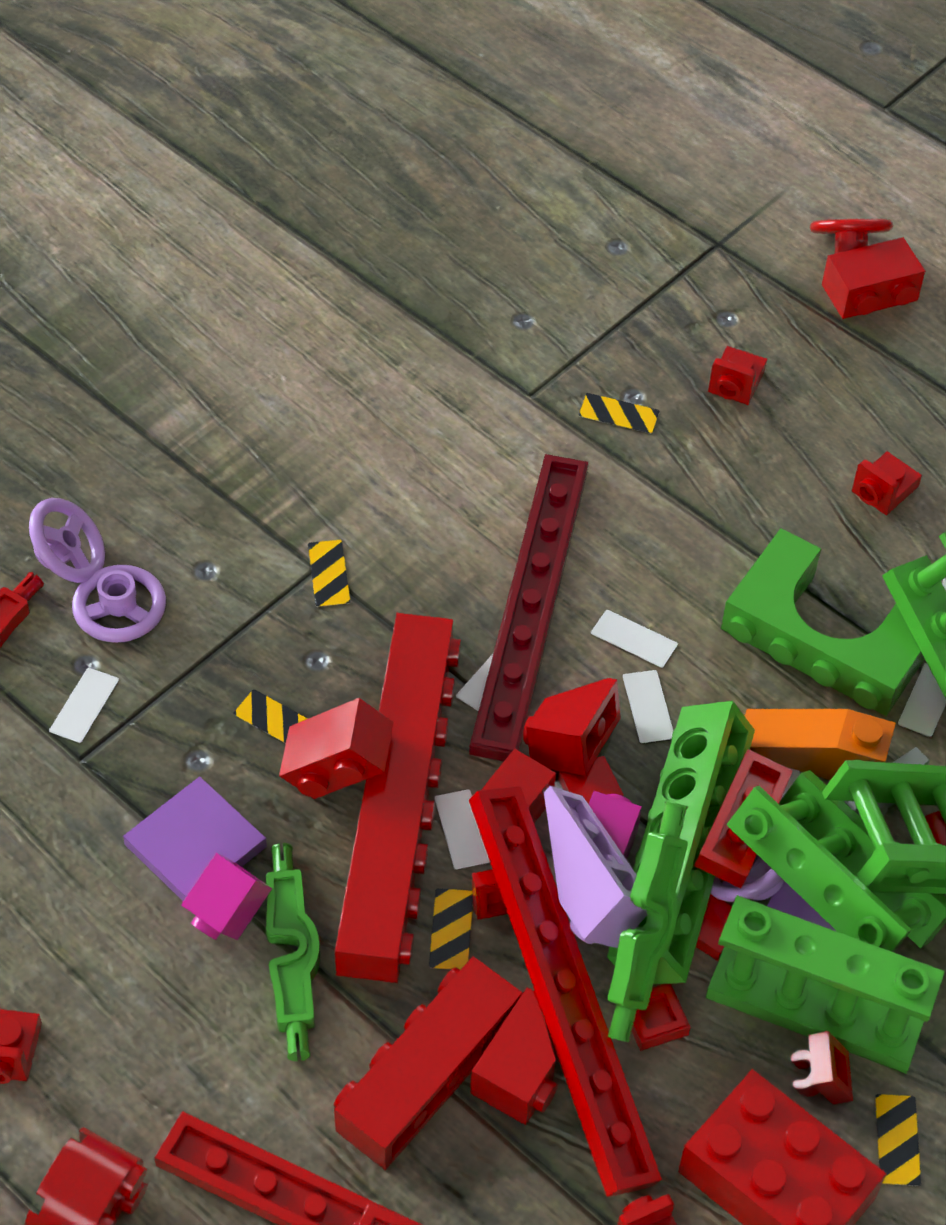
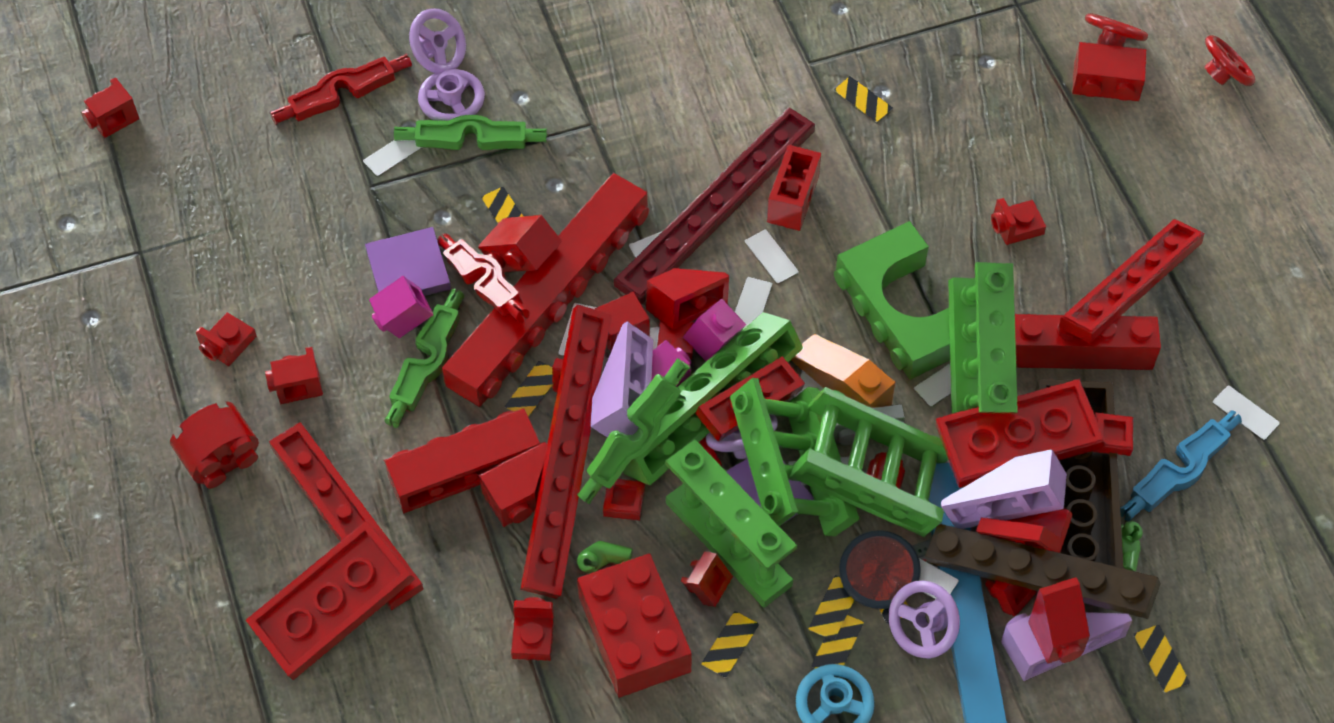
camera: 30 degrees right, 5 degrees up
sticker [308,540,350,607] -> none
red bracket [708,346,767,405] -> none
none -> red brick [265,347,323,405]
none -> bright green piece [394,115,547,150]
none -> piece [437,233,530,323]
none -> bright green arm [577,541,633,573]
none -> dark pink brick [683,299,746,361]
none -> red brick [767,144,822,231]

